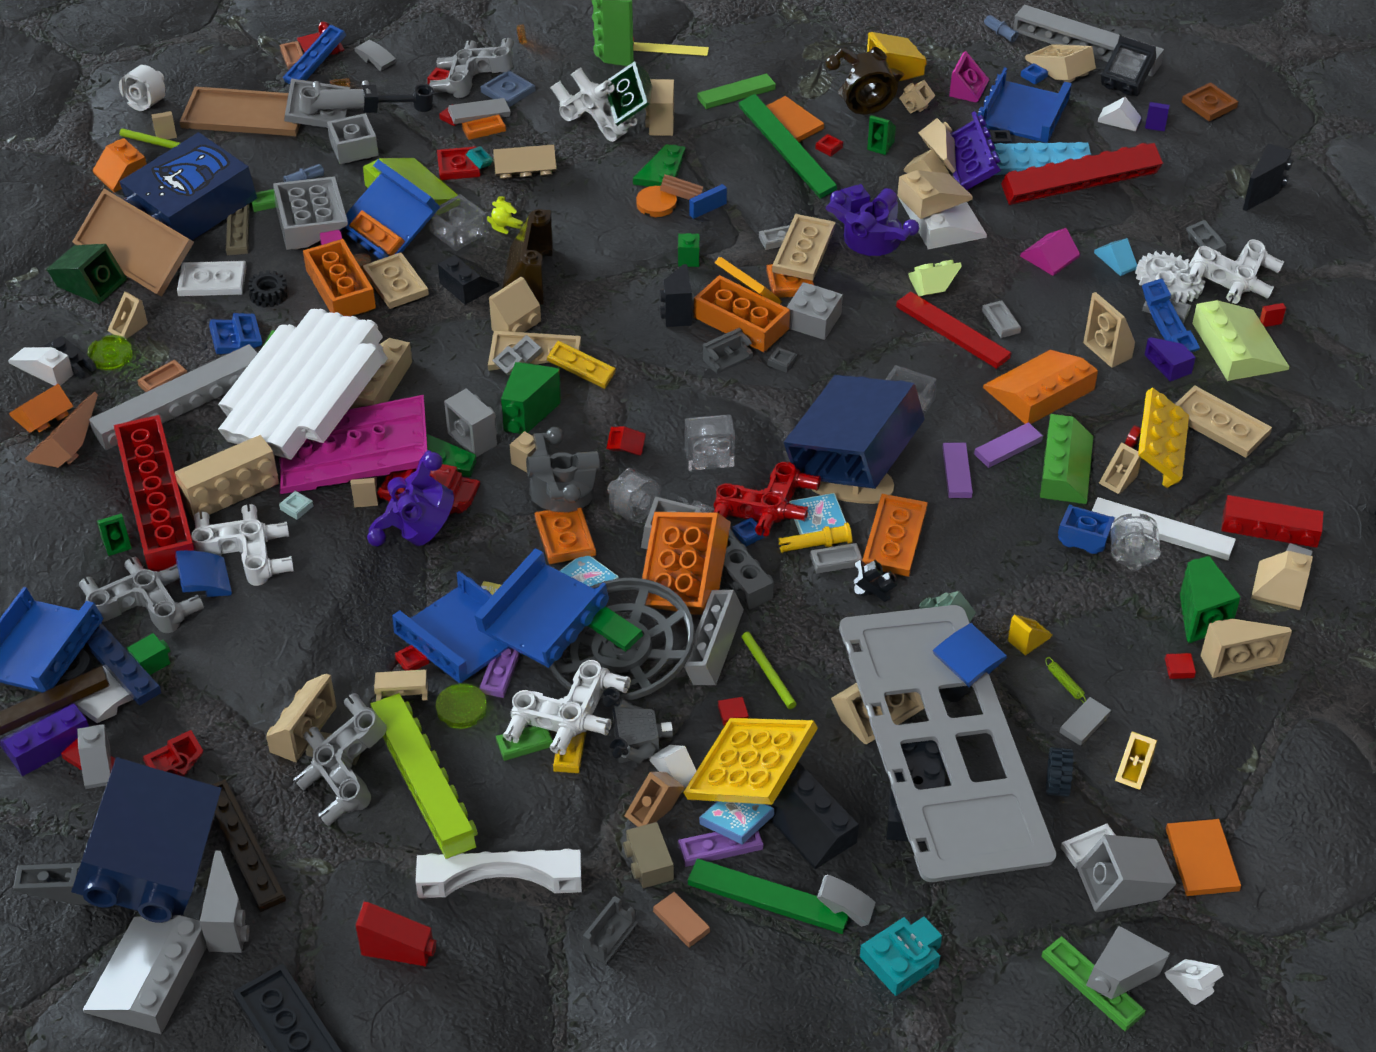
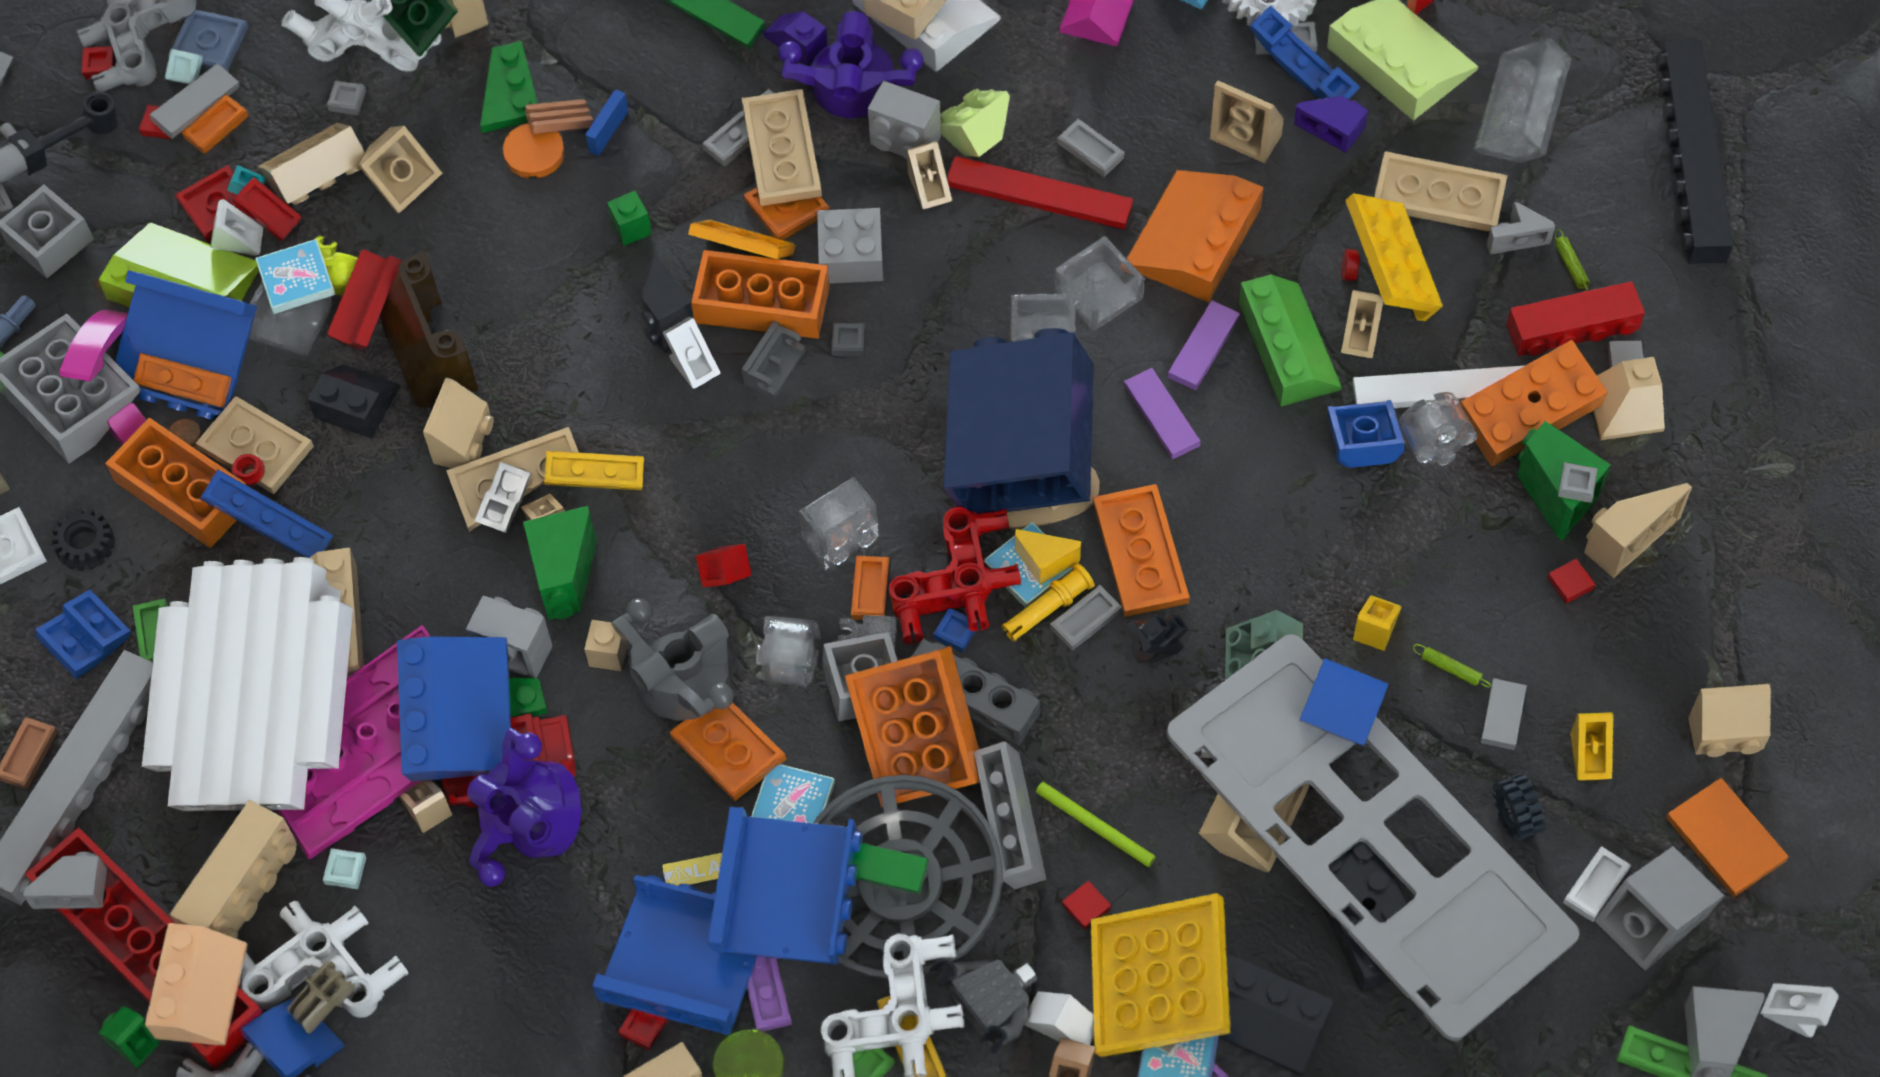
camera: 25 degrees left, 15 degrees up
none -> light grey slope [23,852,107,909]
none -> dark pink slope [60,309,128,382]
none -> light nougat slope [145,923,247,1046]
none -> light aqua tile [165,49,203,84]
none -> blue tile [200,469,333,558]
none -> white slope [210,199,263,256]
none -> red plate [232,454,265,486]
none -> red tile [233,177,302,242]
none -> tile [256,239,335,314]
none -> dark tan arm [286,961,354,1034]
none -> light grey tile [327,81,366,115]
none -> red panel [327,250,402,350]
none -> tan slope [358,126,443,213]
none -> blue slope [397,636,511,782]
none -> white slope [662,317,721,389]
none -> orange tile [851,555,890,621]
none -> light grey brick [868,81,941,159]
none -> tan slope [907,141,952,209]
none -> yellow slope [1015,529,1081,585]
none -> clear brick [1055,236,1145,331]
none -> orange brick [1457,340,1608,467]
none -> clear slope [1474,37,1572,163]
none -> light grey slope [1487,202,1555,255]
none -> lime piece [1555,229,1590,292]
none -> light grey tile [1558,462,1597,503]
none -> tan slope [1688,684,1771,757]

